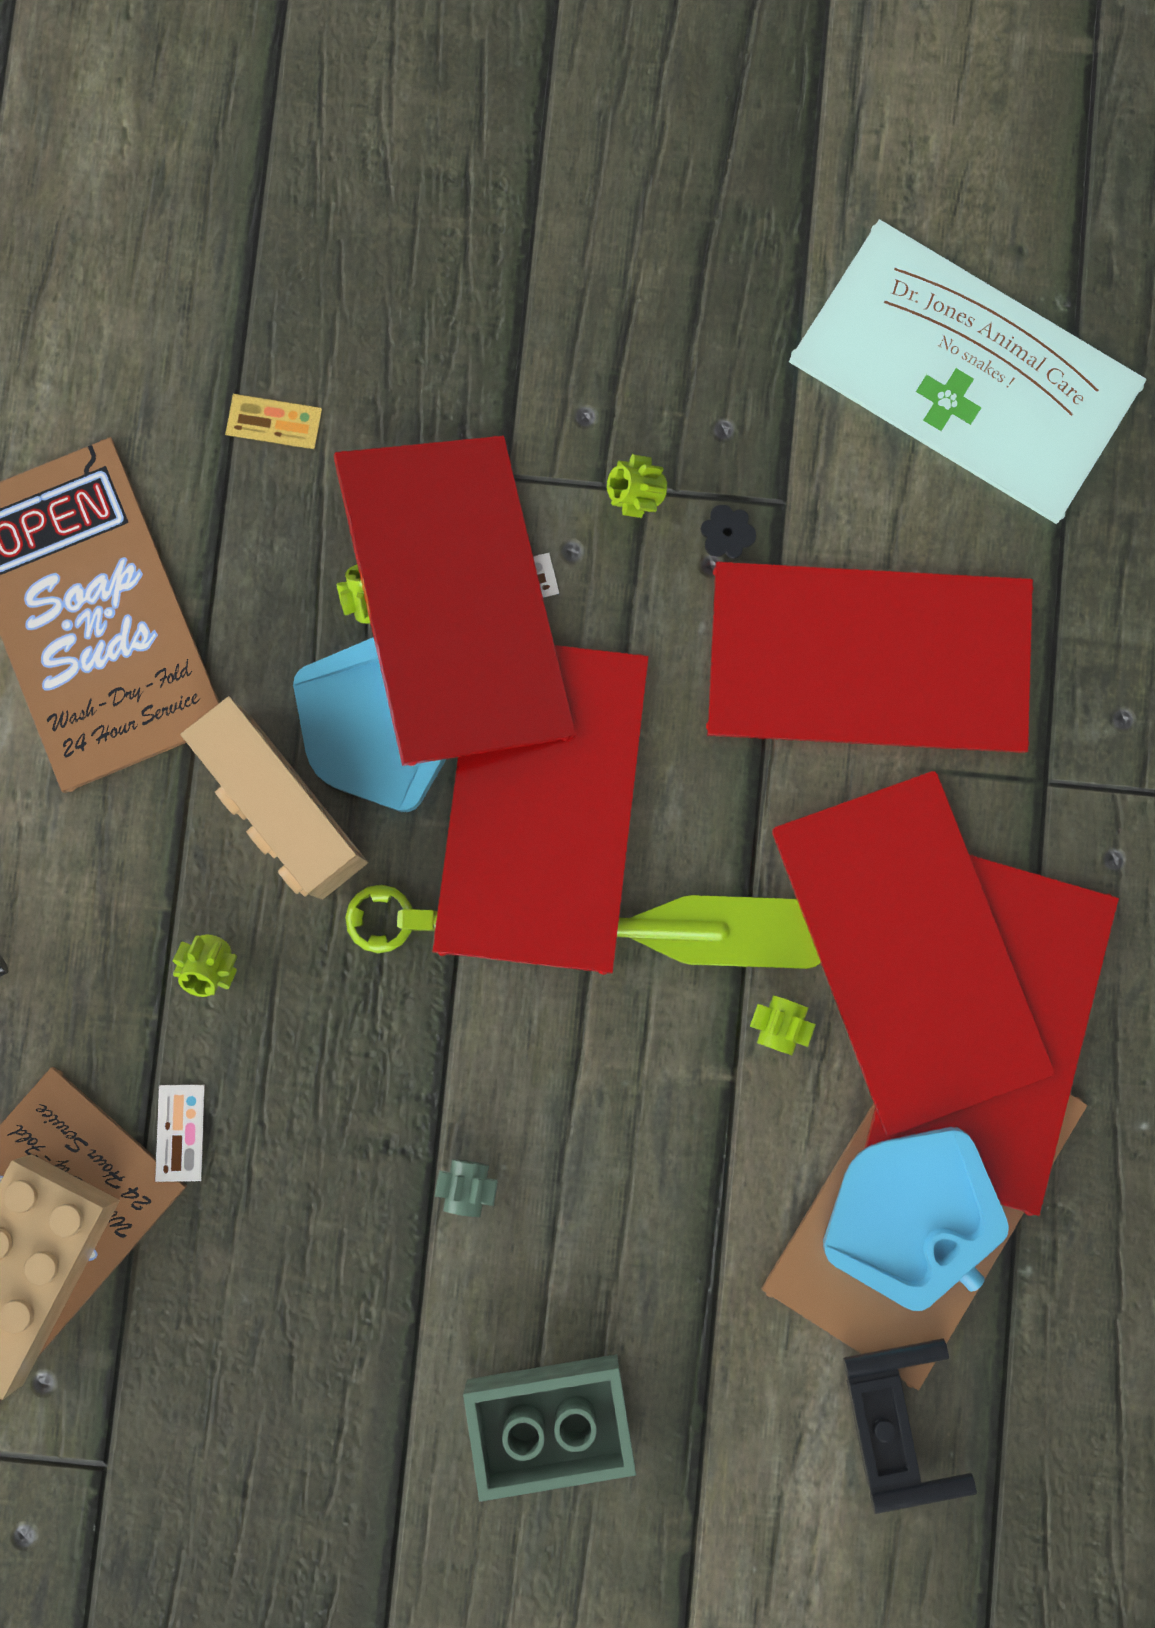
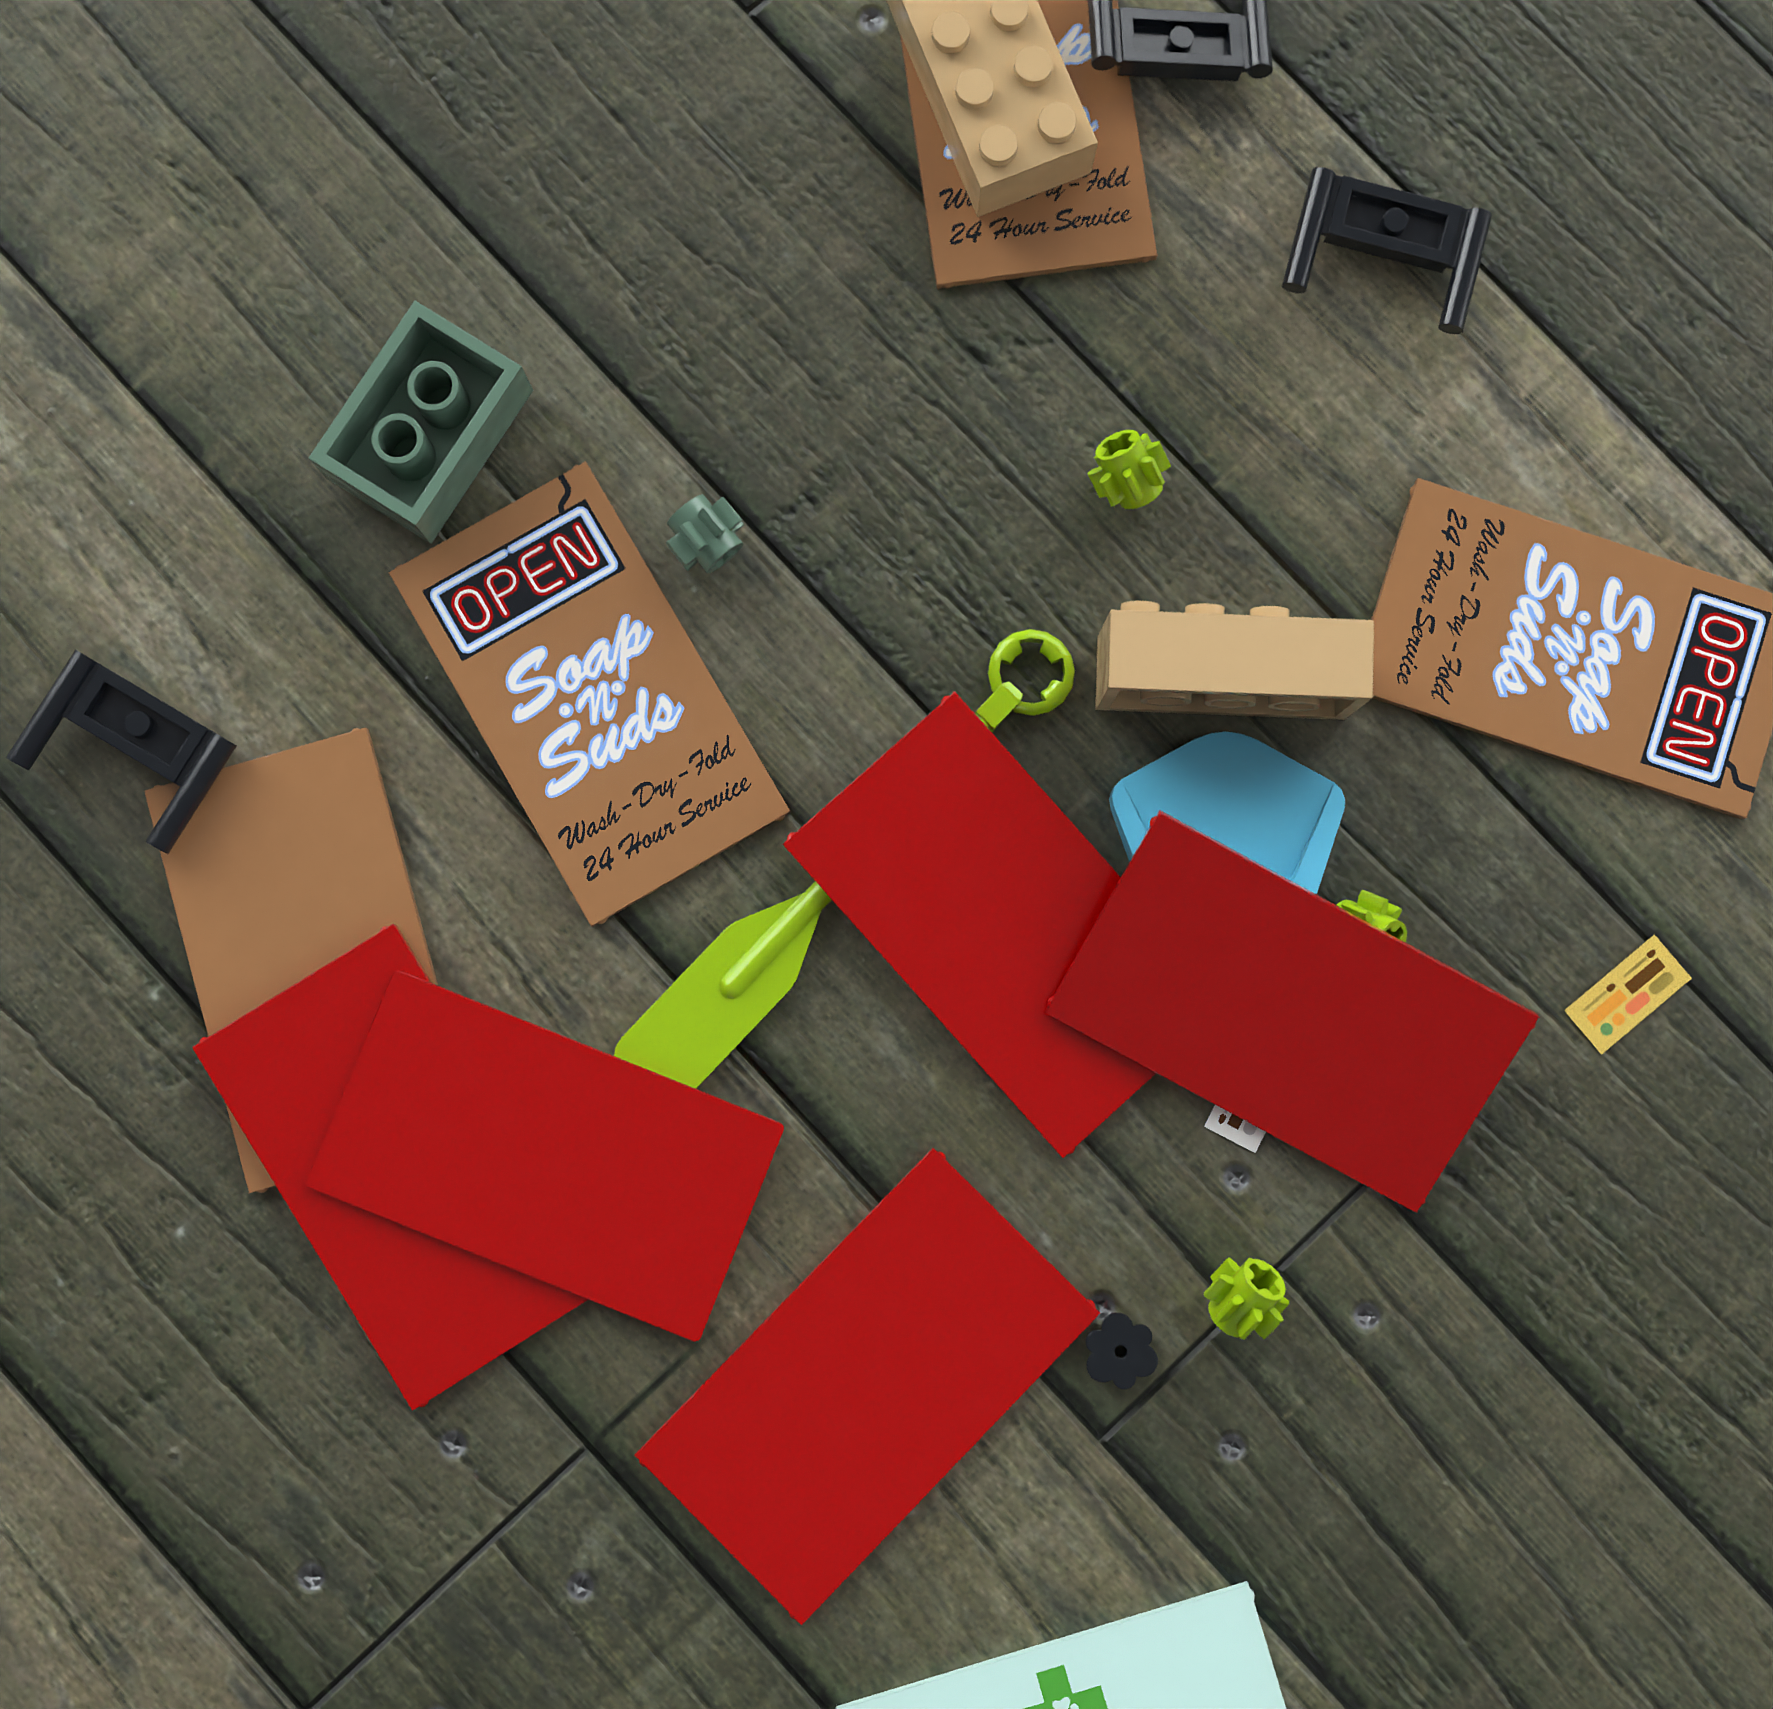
camera: 130 degrees right, 0 degrees up
white sticker [155,1085,205,1182] -> none
lime gear [750,995,816,1056] -> none
medium azure animal [823,1127,1009,1311] -> none
none -> medium nougat piece [389,461,791,927]

